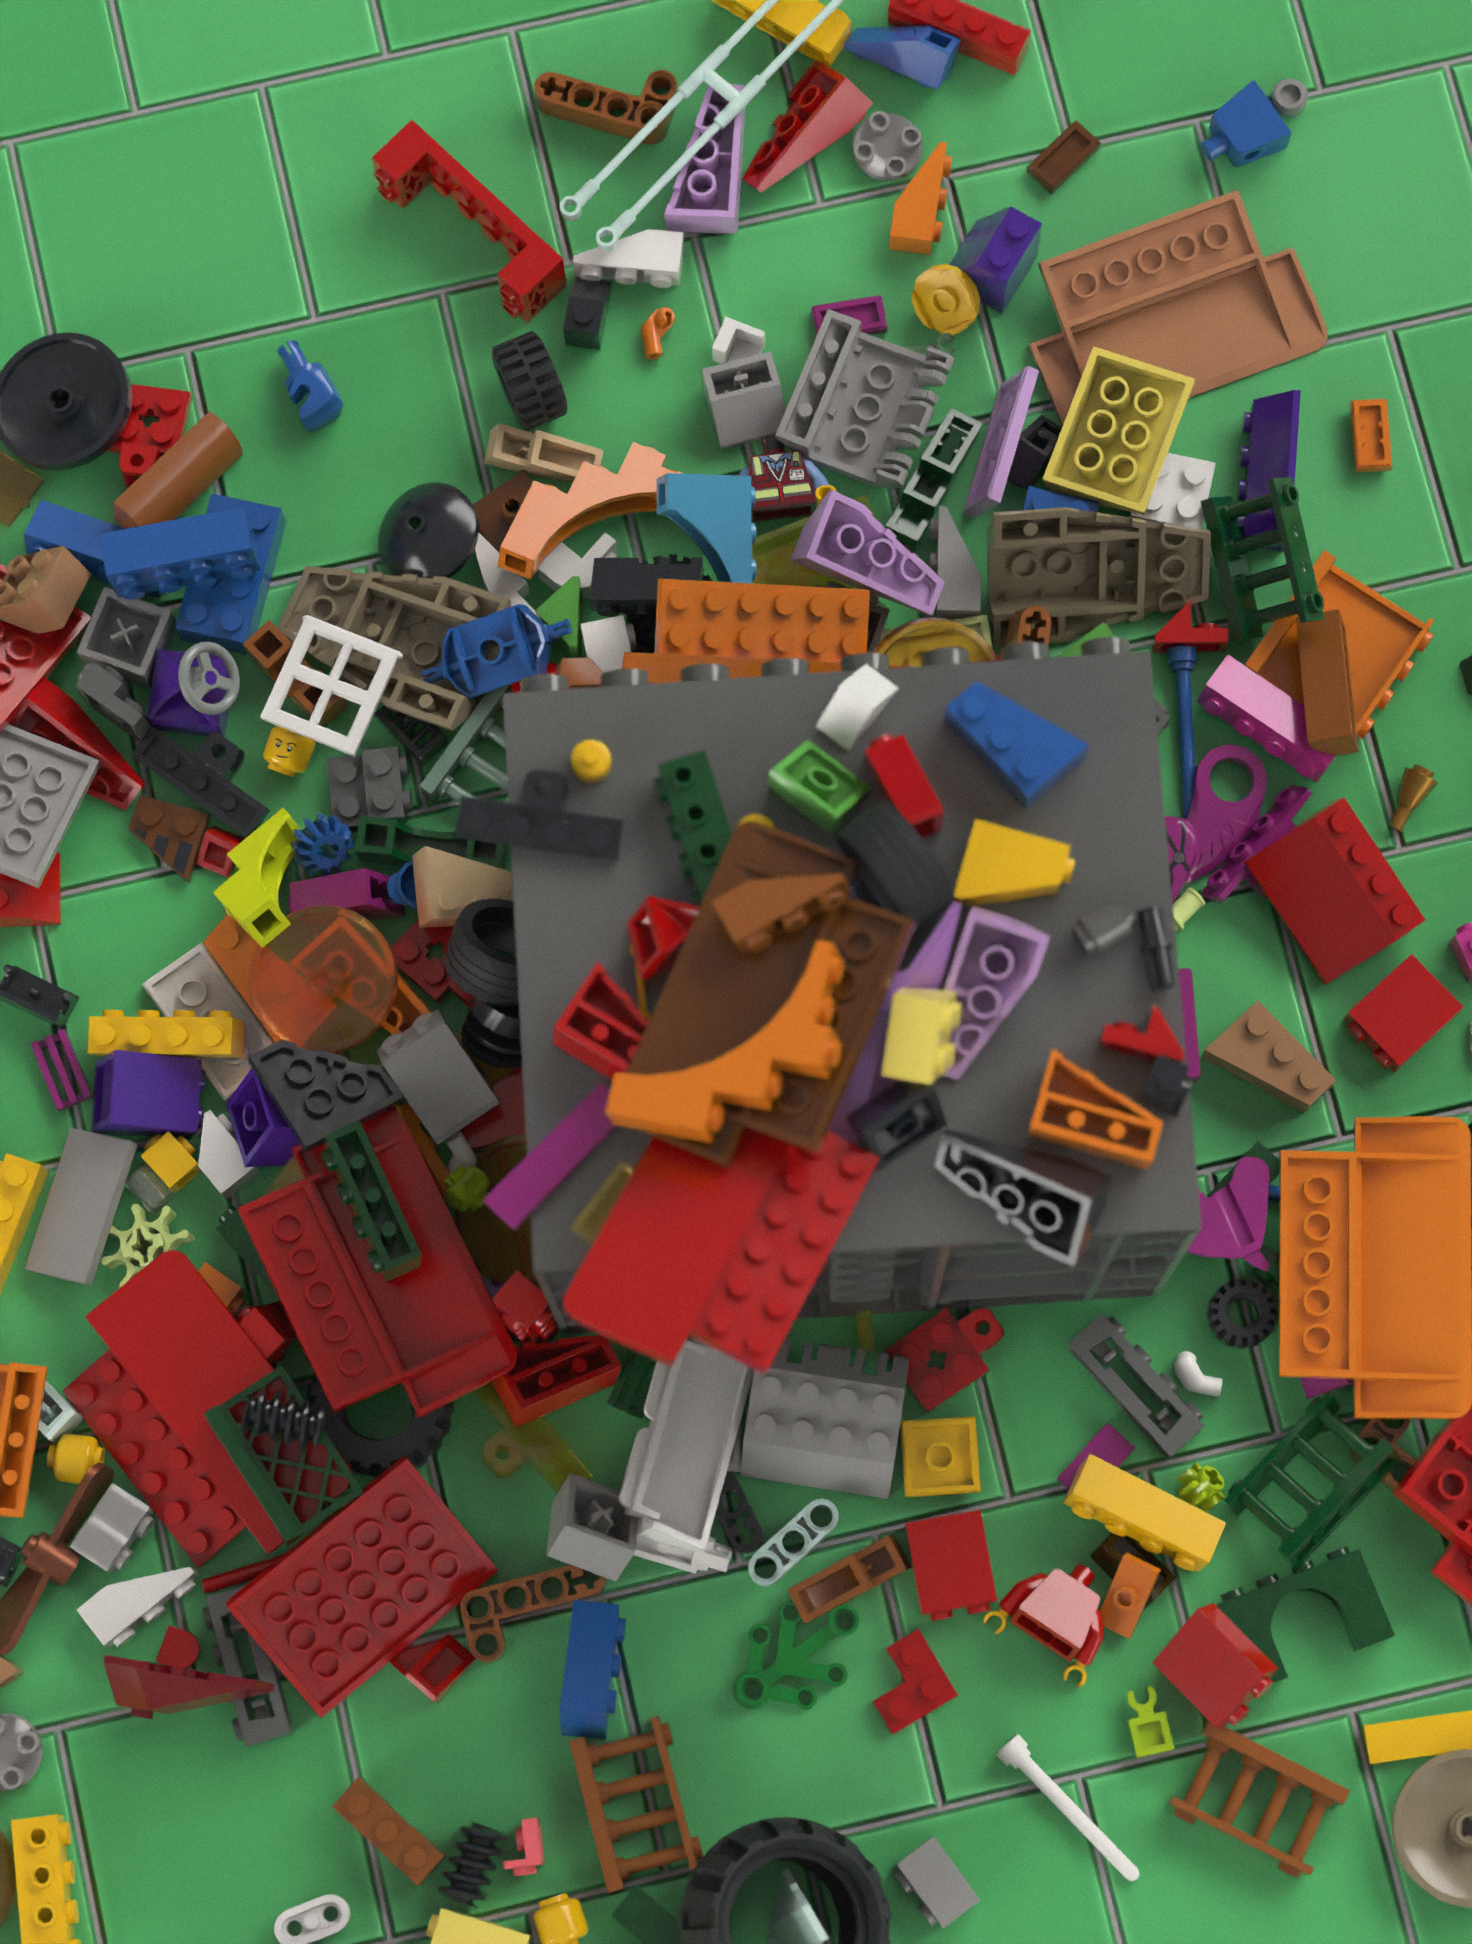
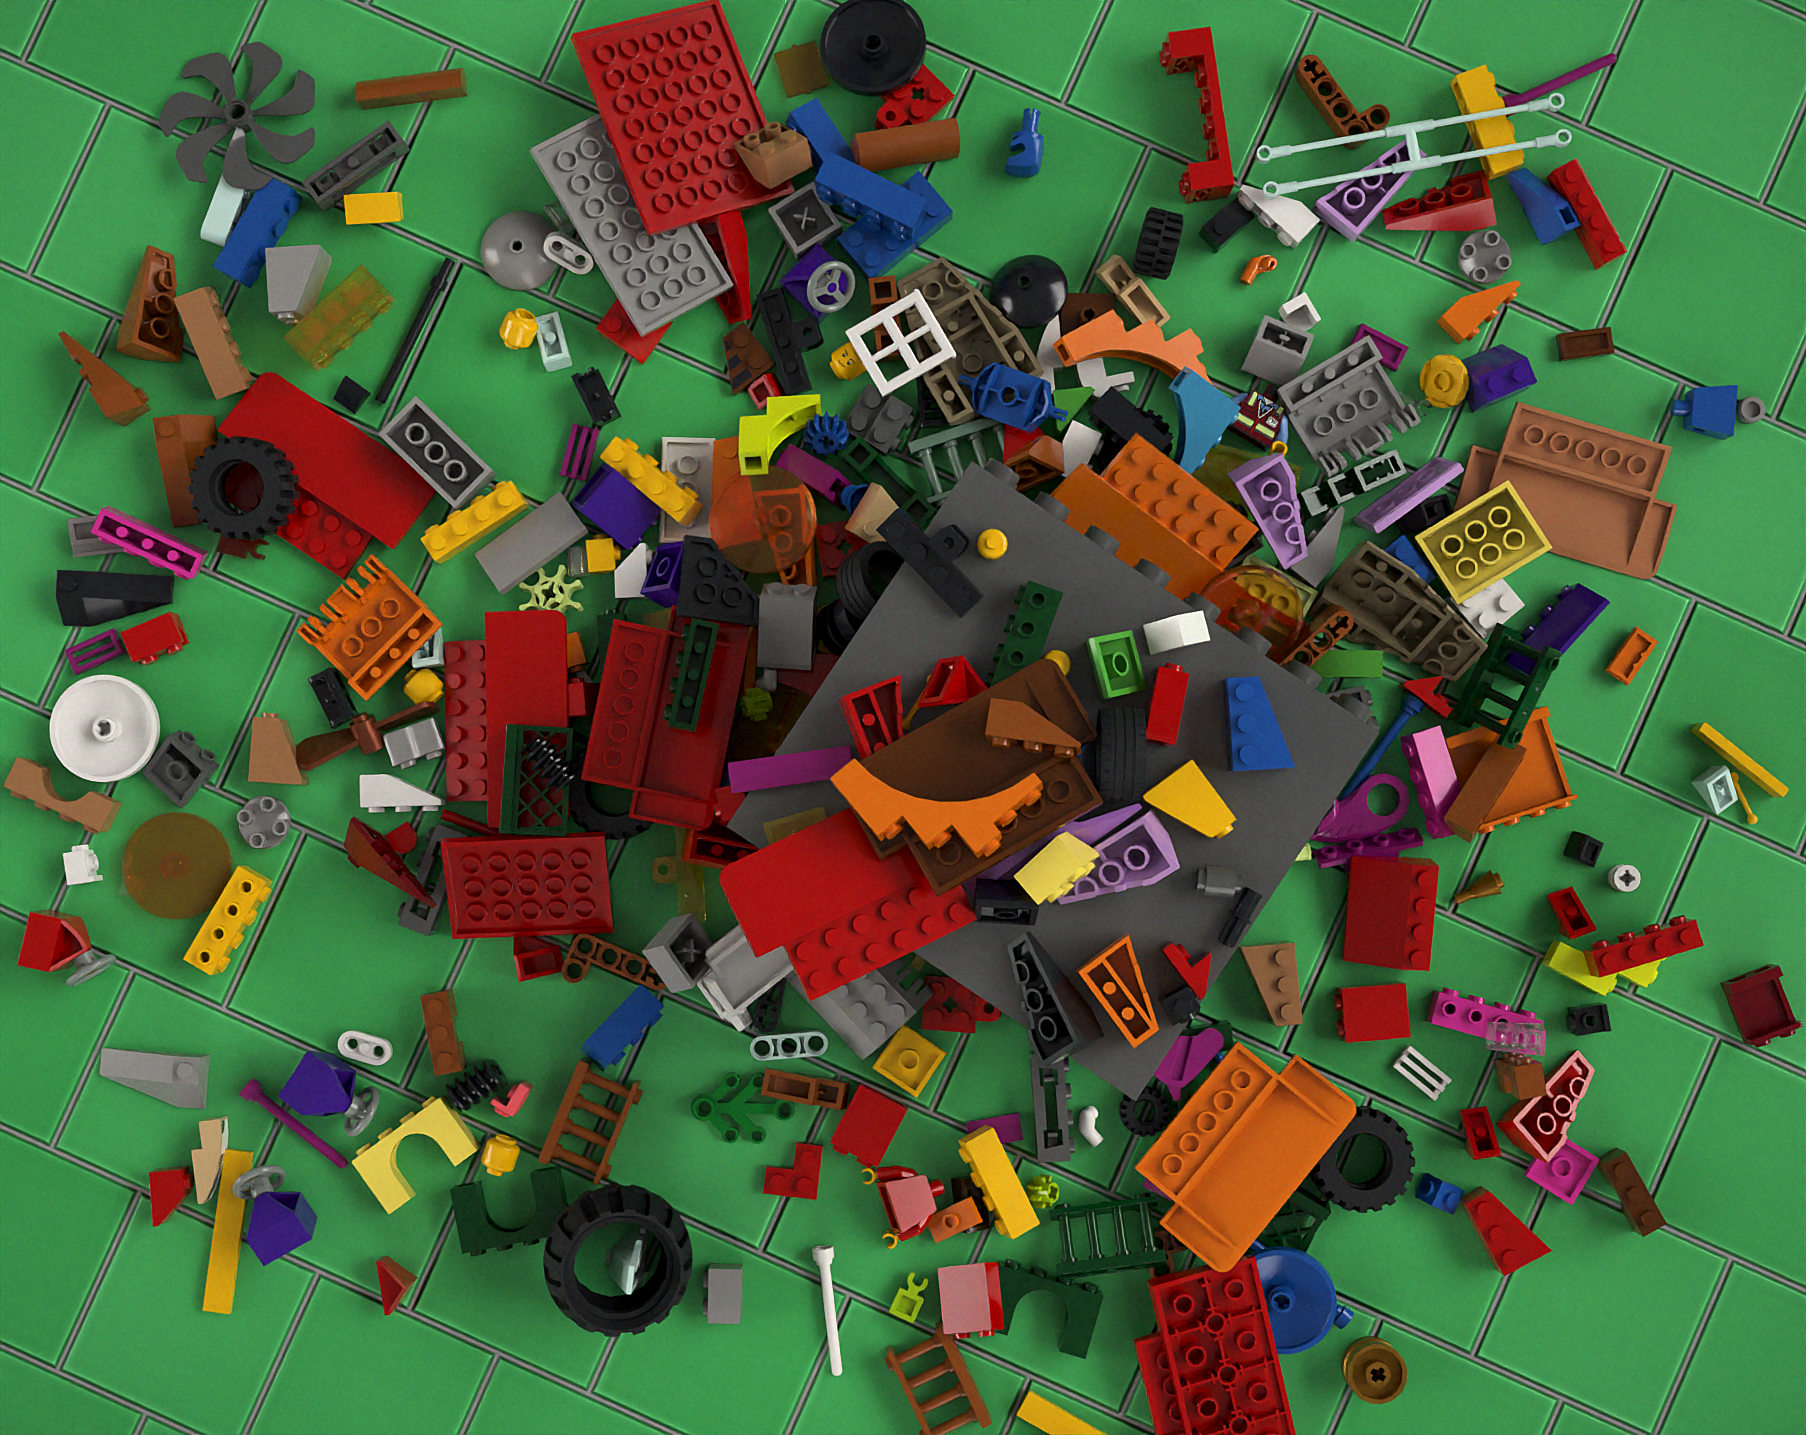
camera: 35 degrees right, 10 degrees up
dark grey plate [76,663,150,743] -> none

